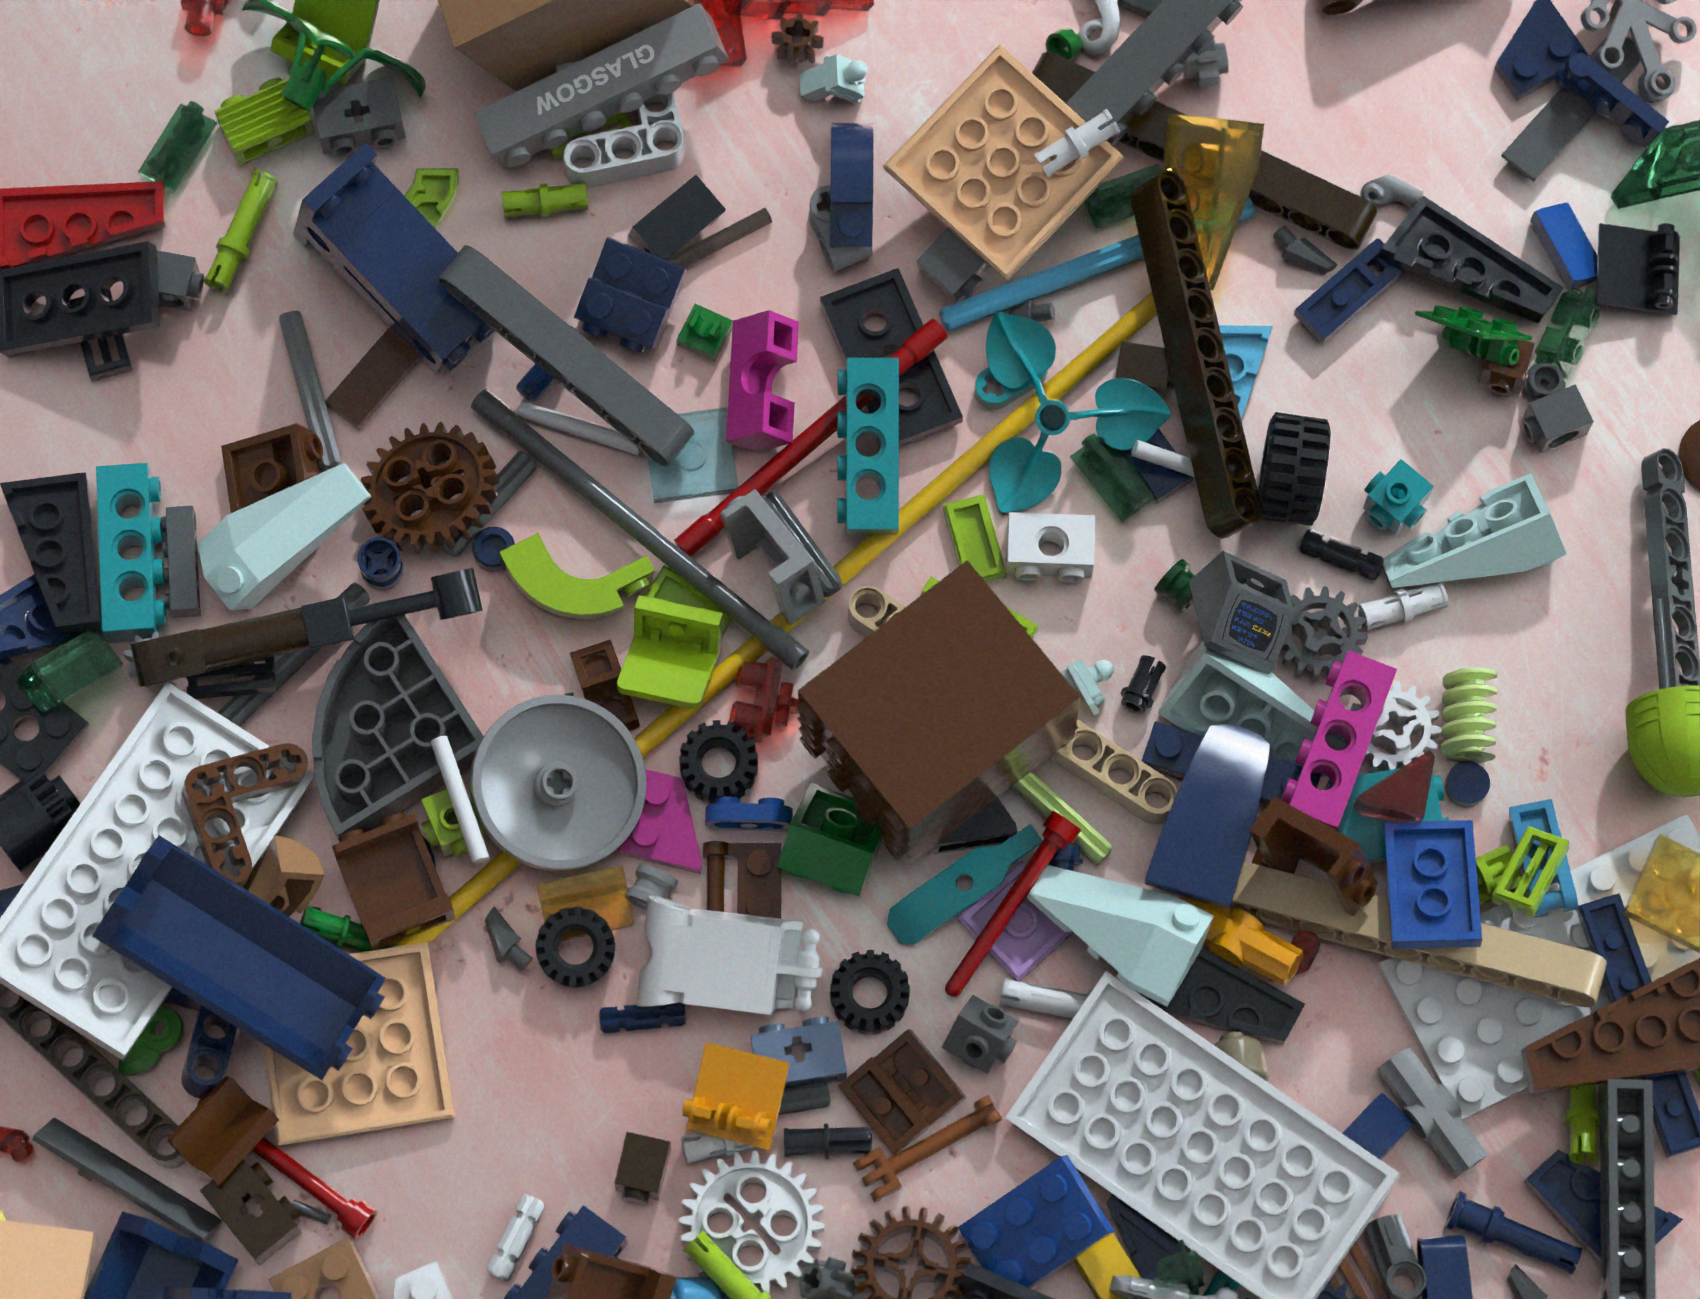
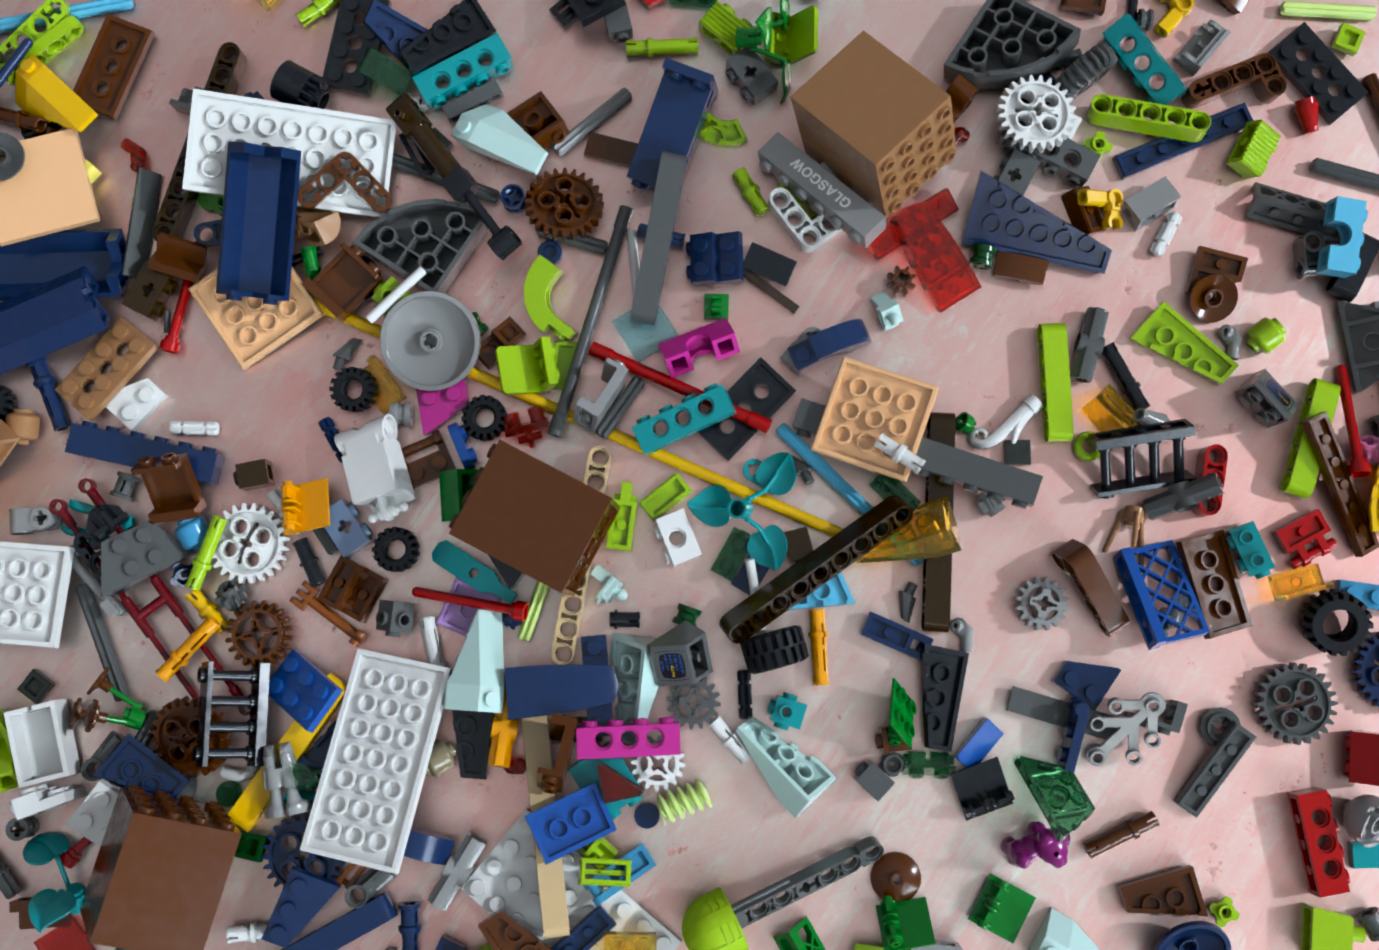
camera: 65 degrees right, 10 degrees up
none -> light orange pin [808,609,829,685]
none -> light grey gear [1014,577,1070,630]

